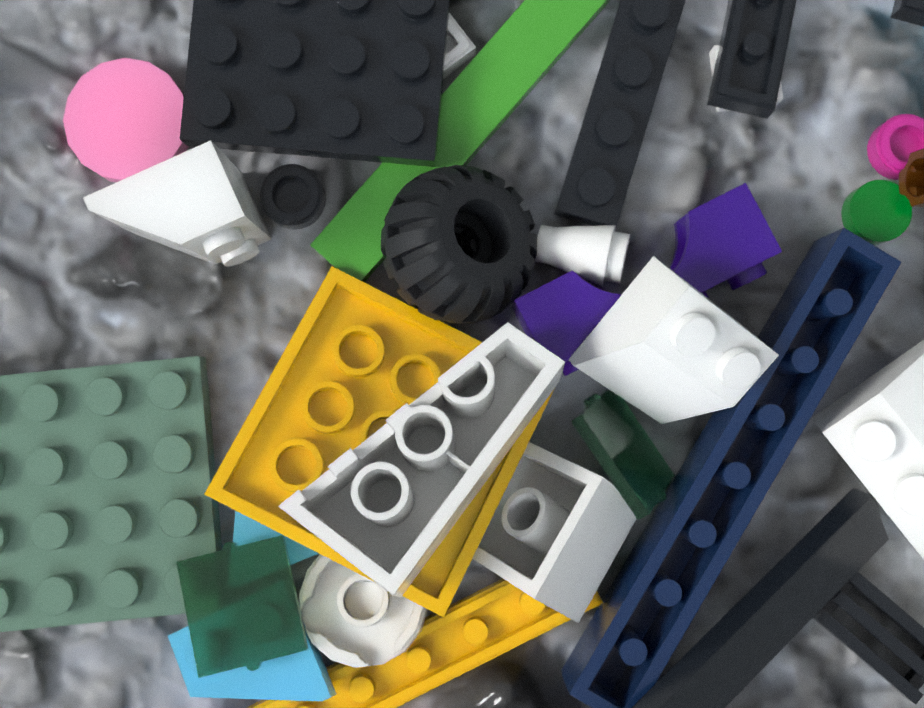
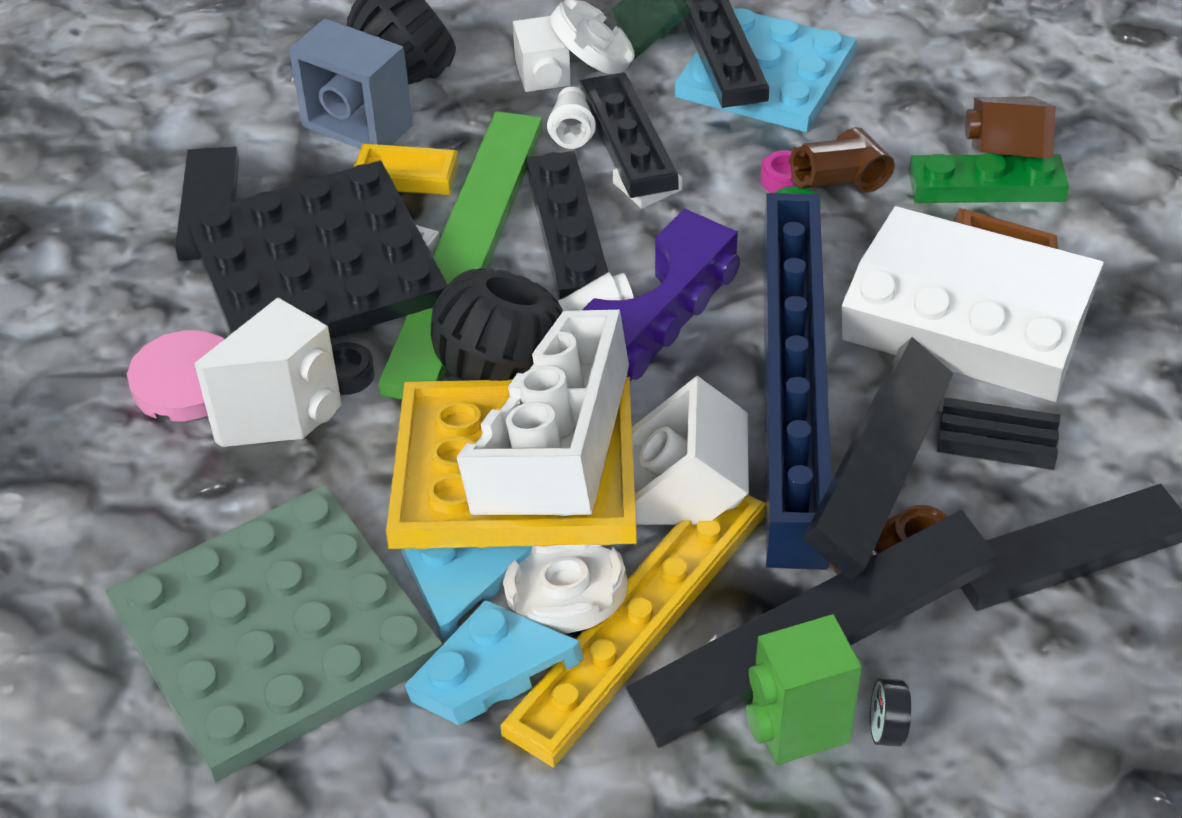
camera: 25 degrees left, 40 degrees down
clear green piece [176,535,309,678] -> none
white slope [569,256,779,424] -> none
clear green piece [571,388,675,520] -> none

